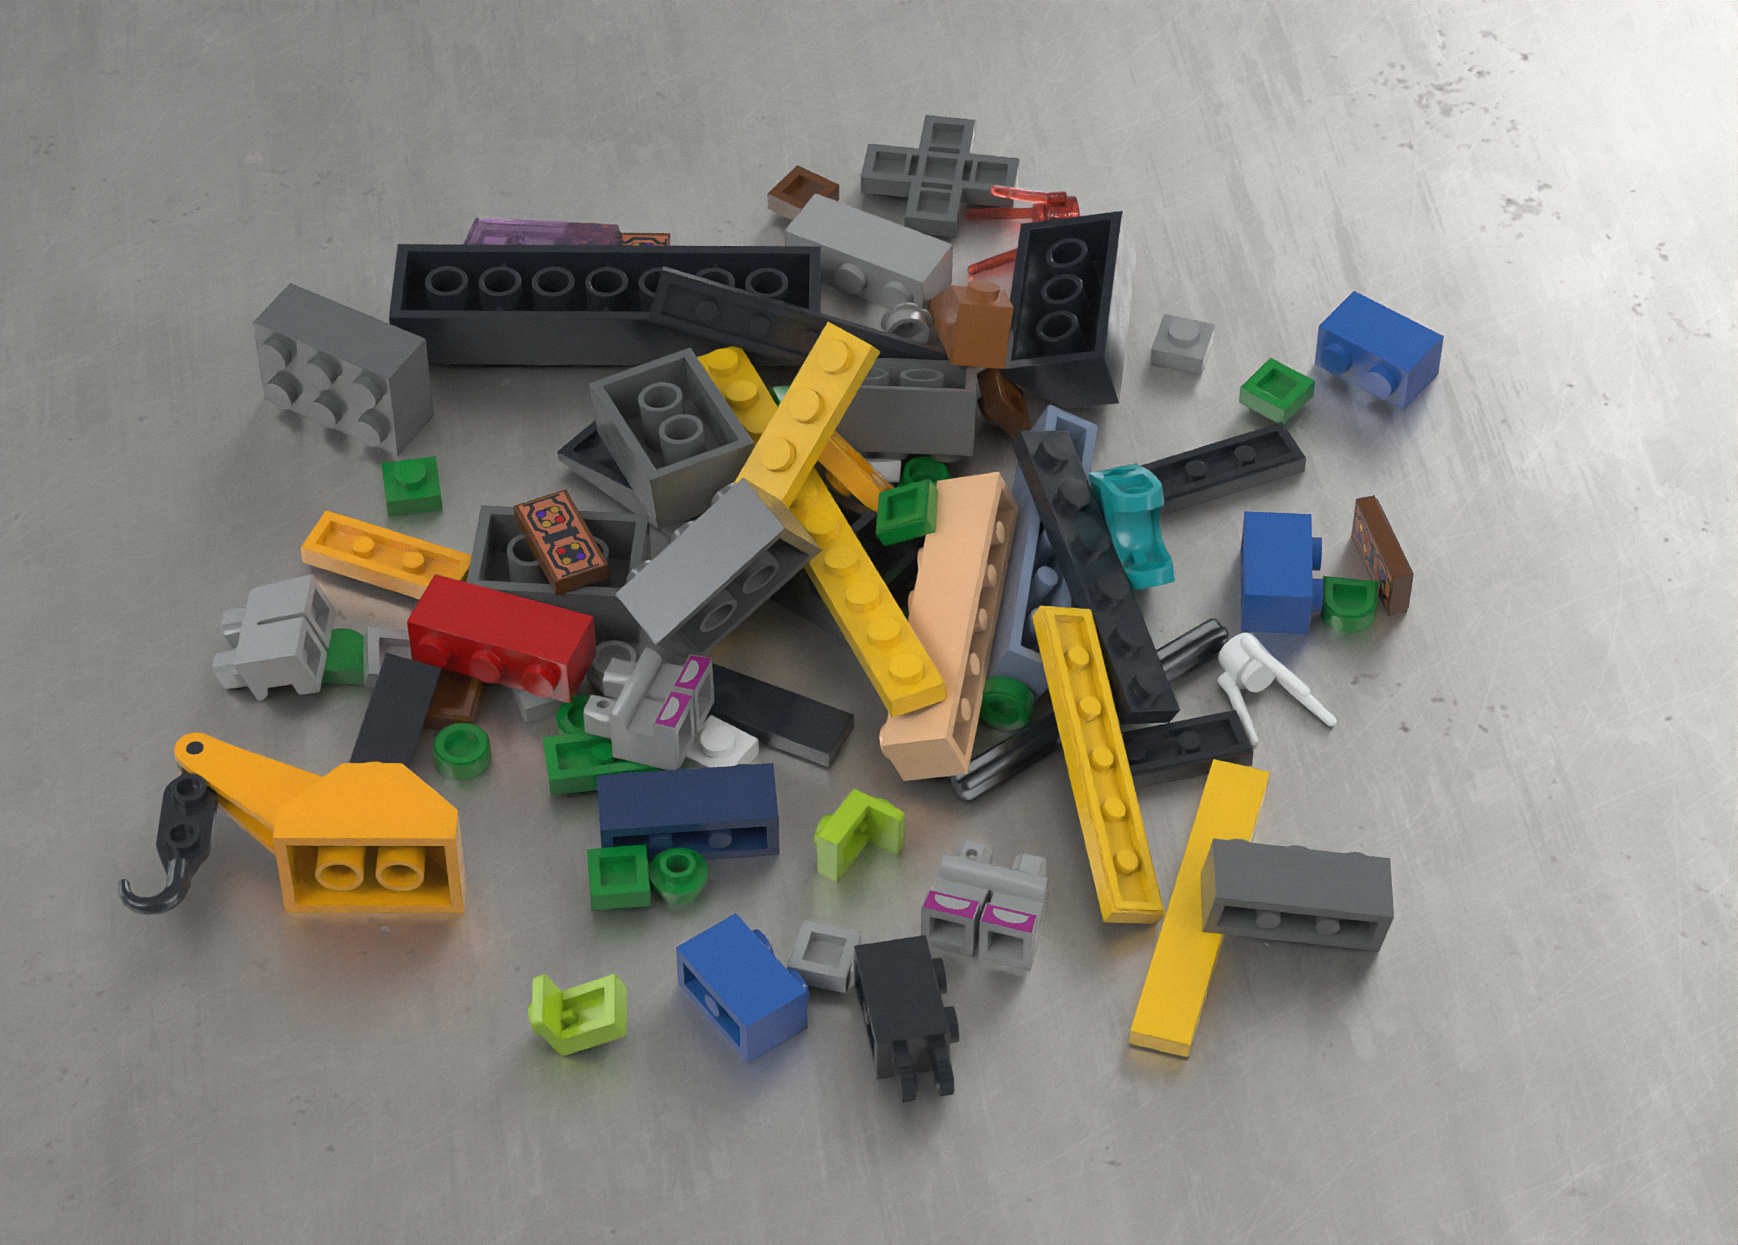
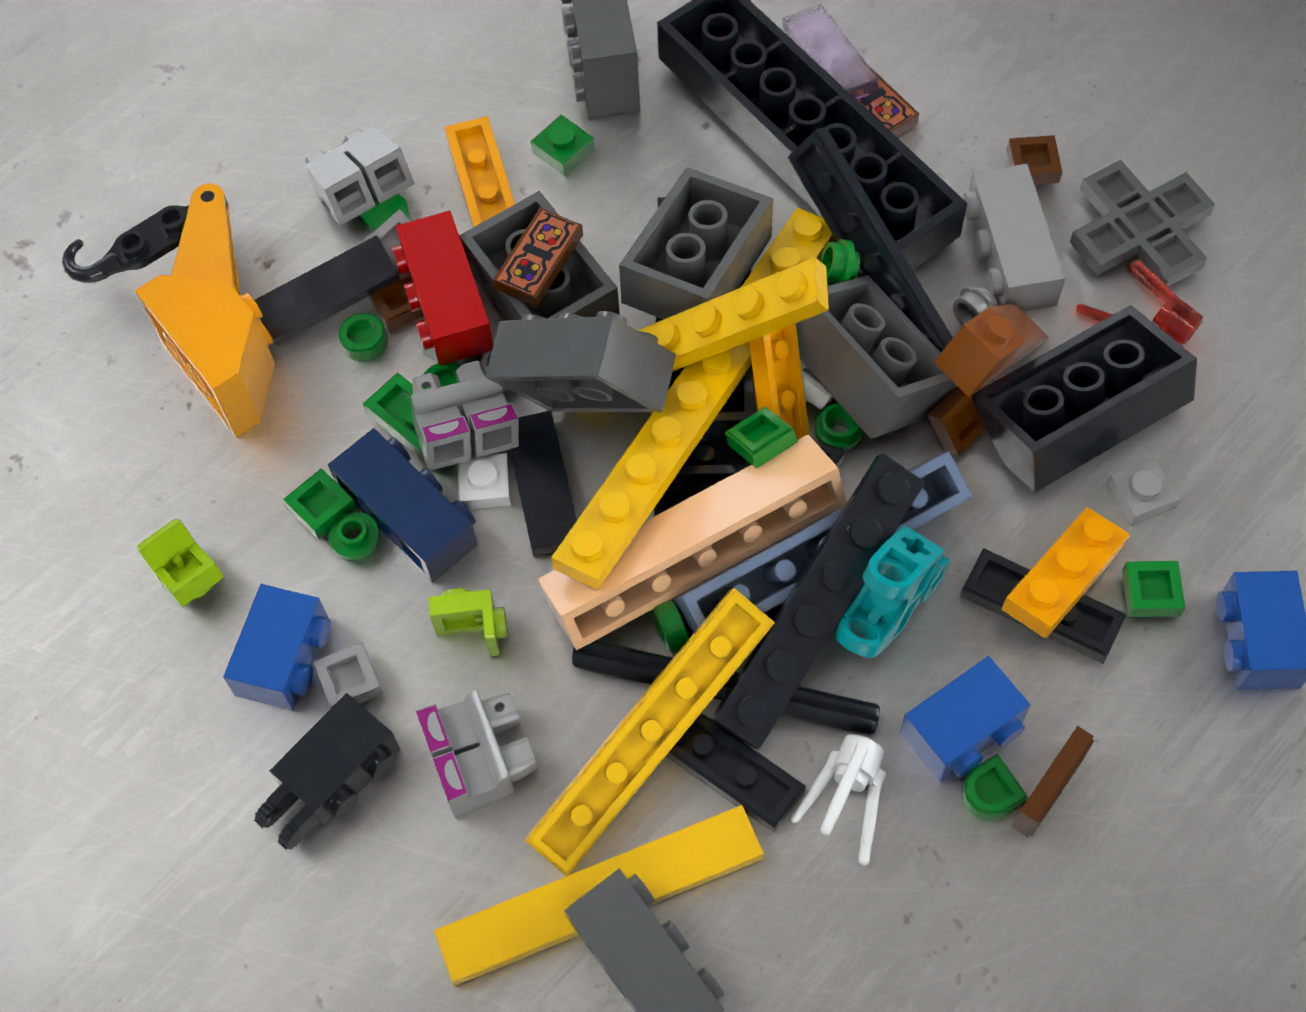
camera: 55 degrees right, 15 degrees up
none -> green plate [820,239,860,285]
none -> light orange plate [1001,507,1130,639]

